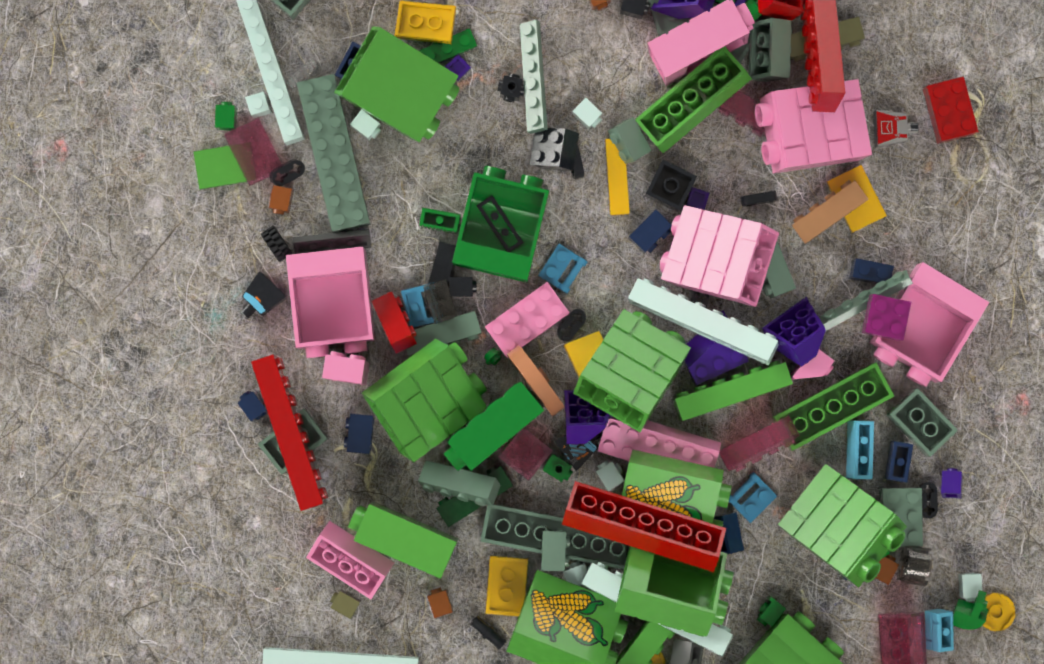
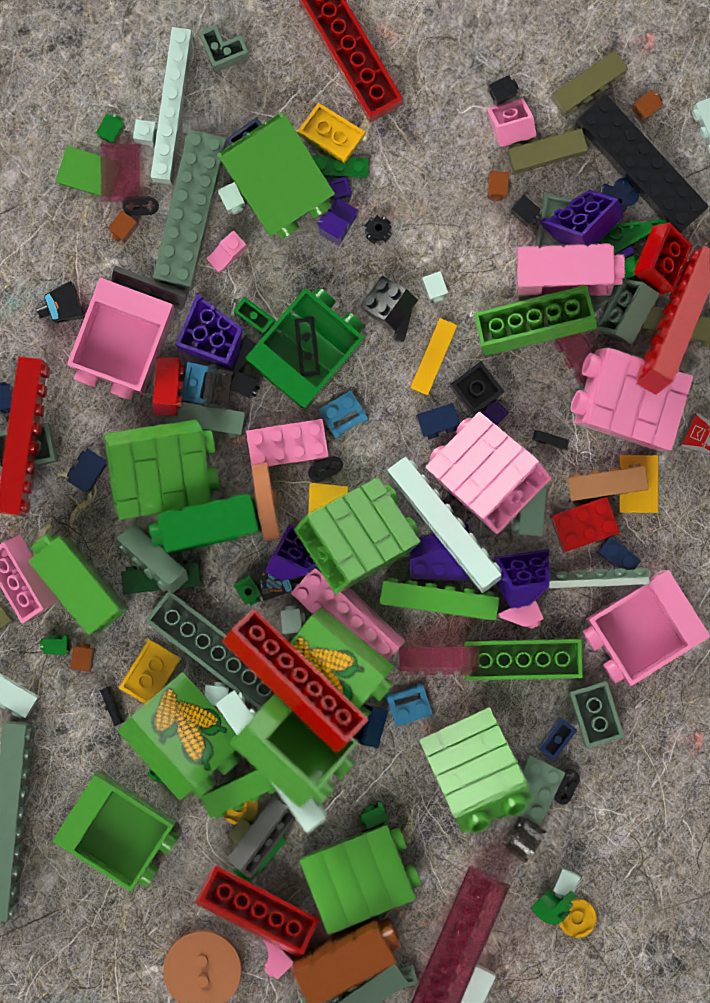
camera: 30 degrees right, 0 degrees up
black tyre [261,225,292,262] -> none
bright pink brick [322,351,370,385] -> none
green plate [484,348,502,365] -> none
clear pink brick [497,428,553,481] -> none
plate [520,20,548,134] -> none
sand green brick [541,530,570,571] -> none
sand green brick [608,117,652,164] -> none
medium azure brick [846,420,874,479] -> none
magenta brick [862,294,911,341] -> none
dark orange brick [875,555,899,585] -> none
medium azure brick [925,609,954,652] -> none
dark purple brick [941,468,963,499] -> none
none -> green brick [40,635,70,655]
none -> dark purple wedge [175,293,243,370]
none -> bright pink arch [206,230,248,274]
none -> dark purple brick [318,198,358,246]
none -> red brick [550,497,620,553]

